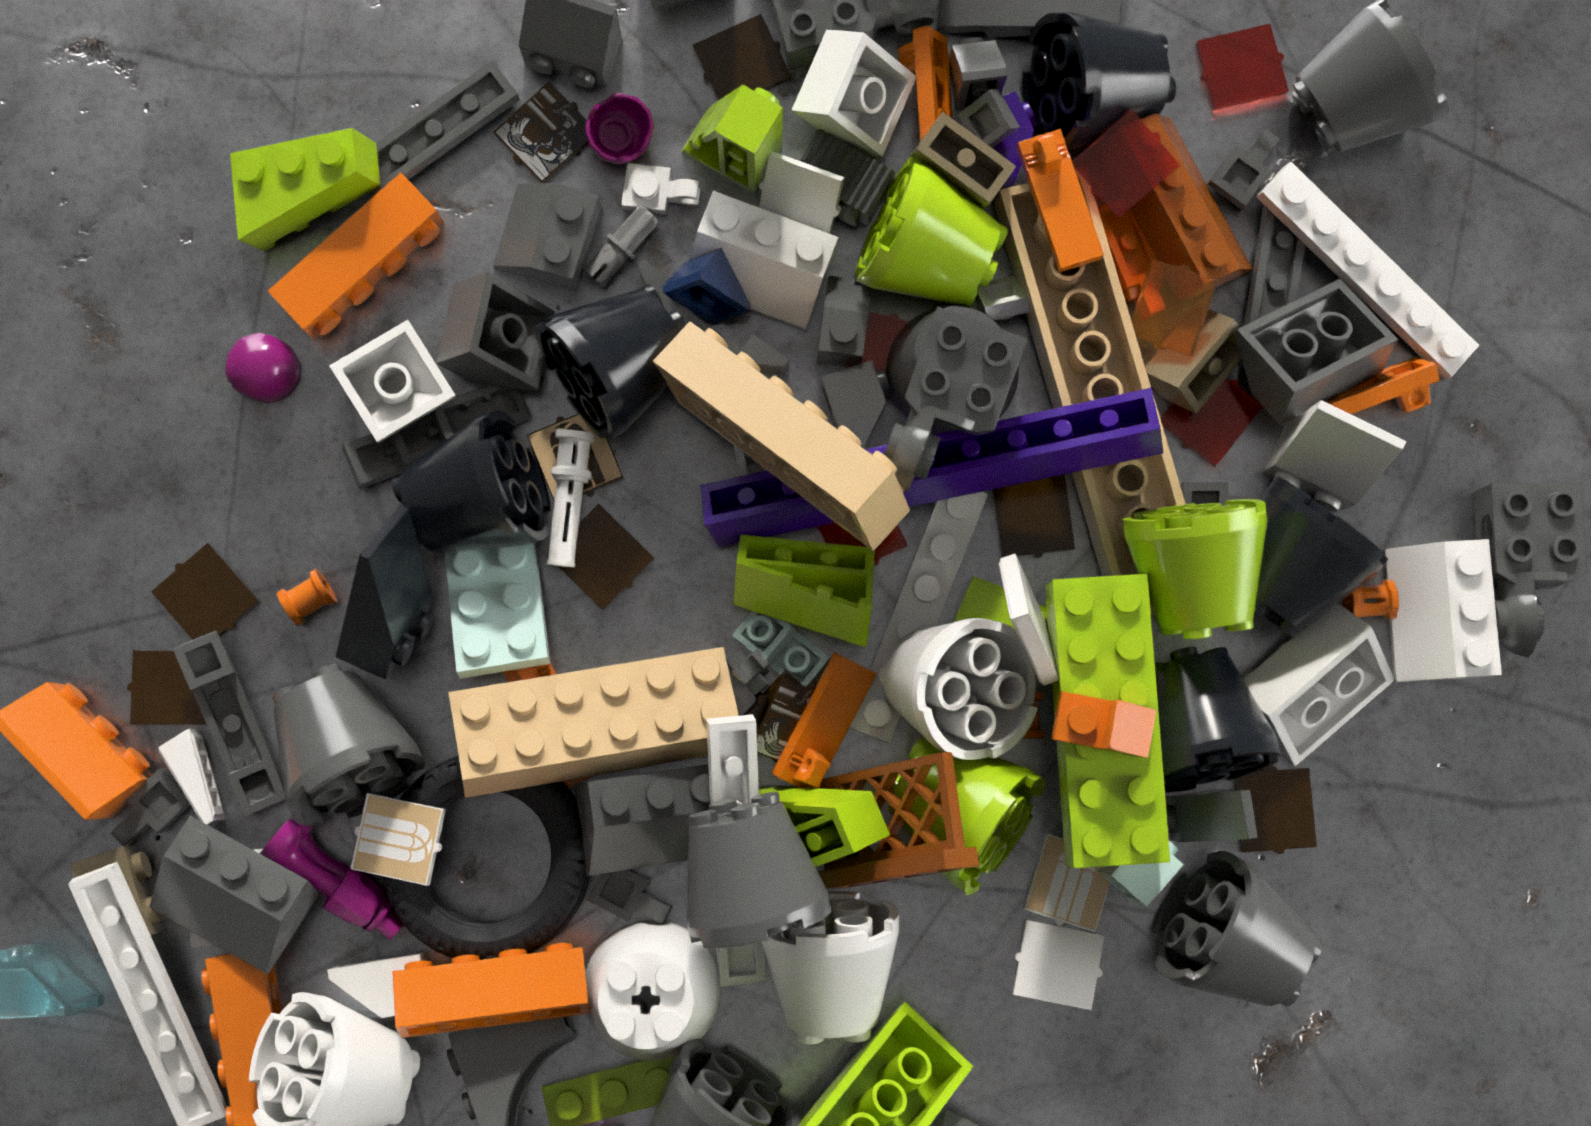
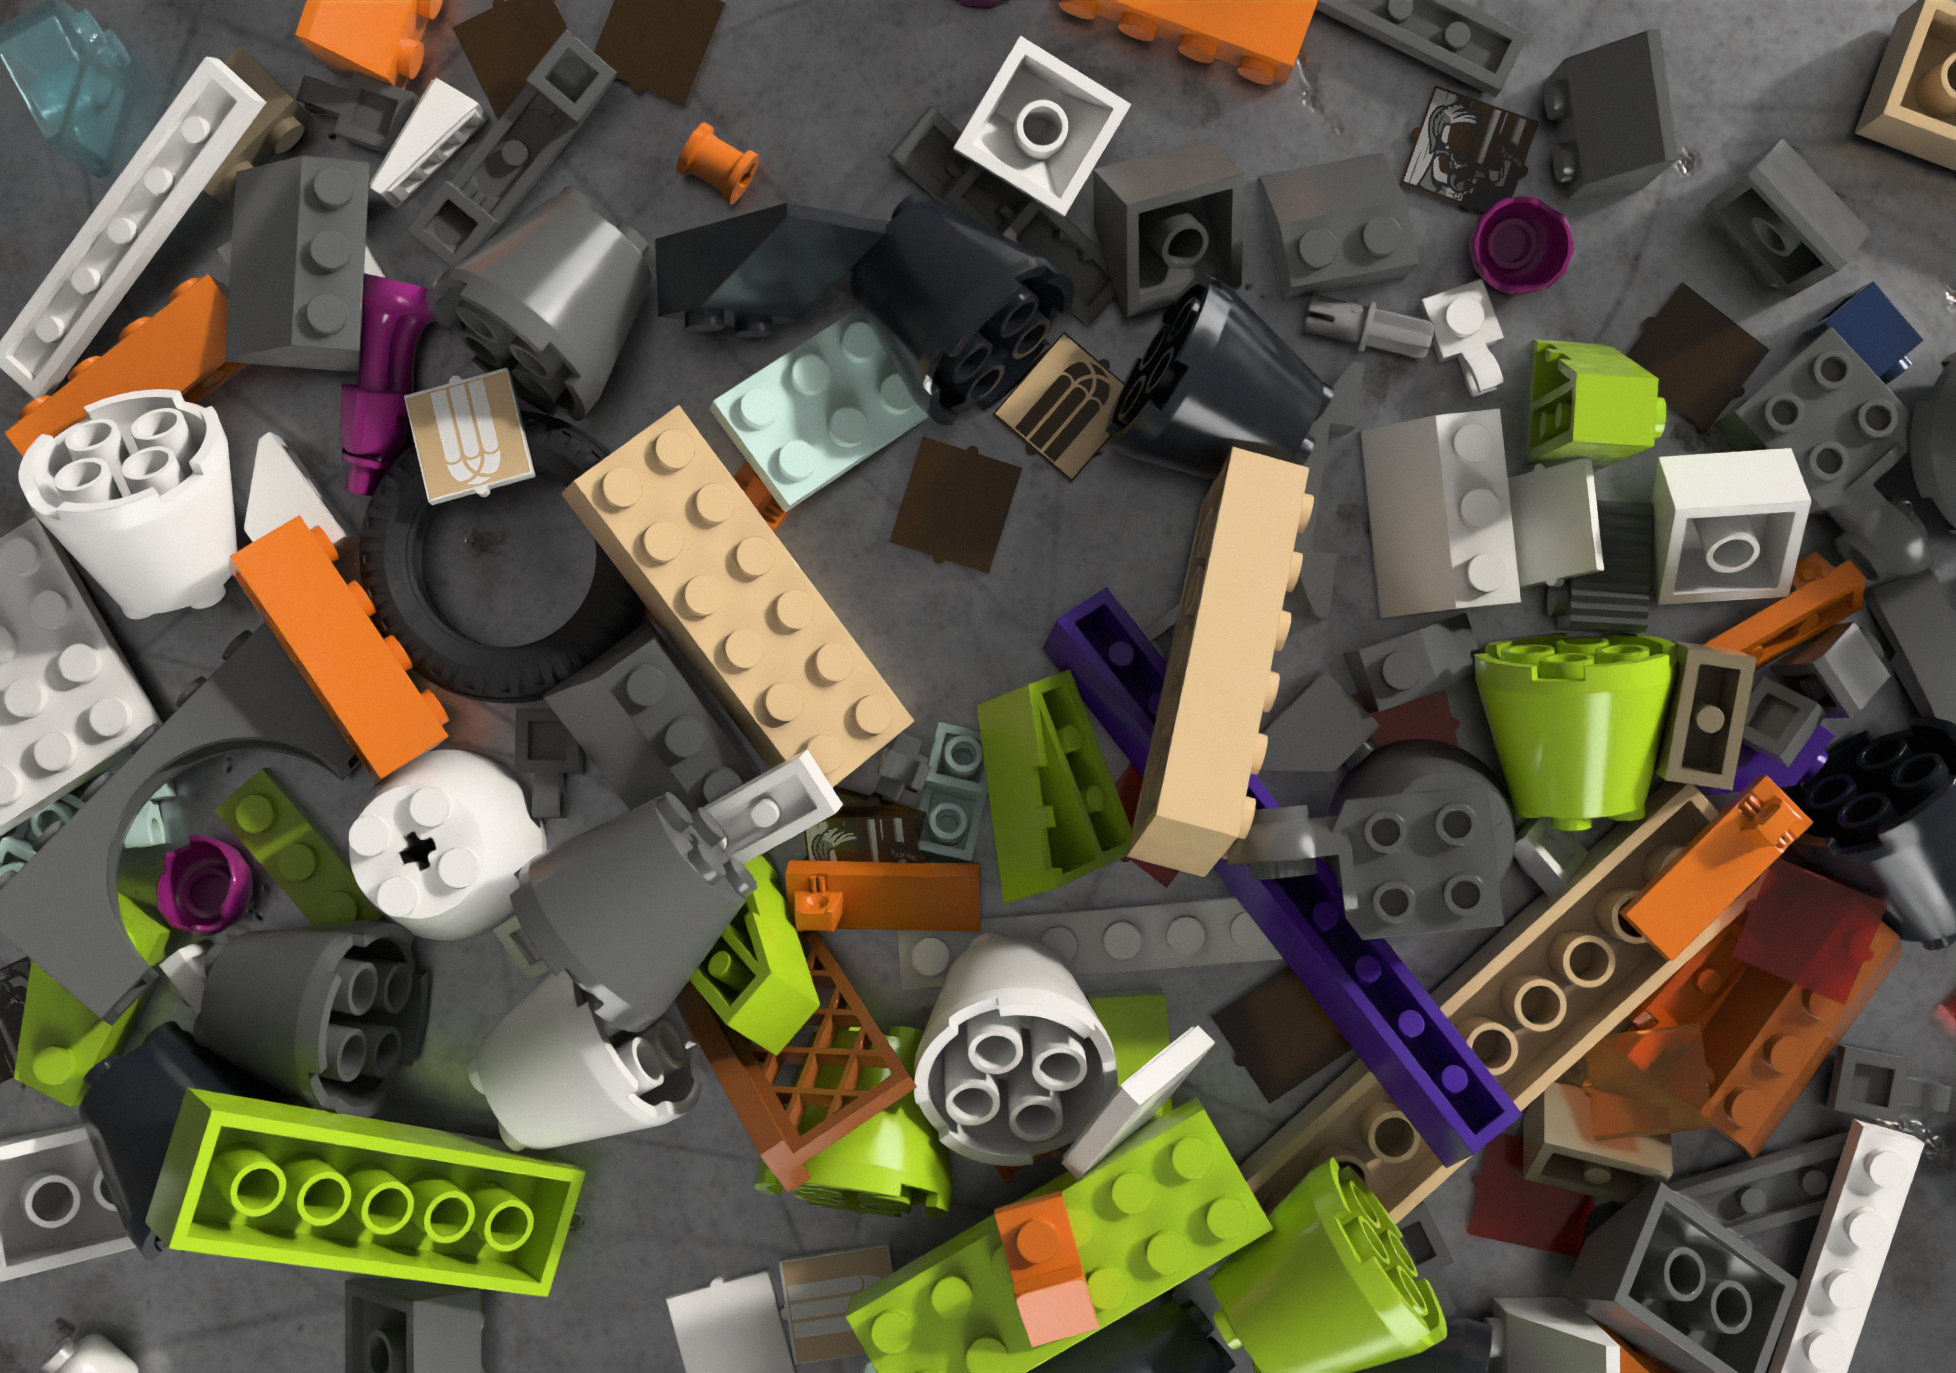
camera: 75 degrees right, 5 degrees up
white pin [546,429,596,568] -> none
dark blue slope [663,248,750,325] -> none

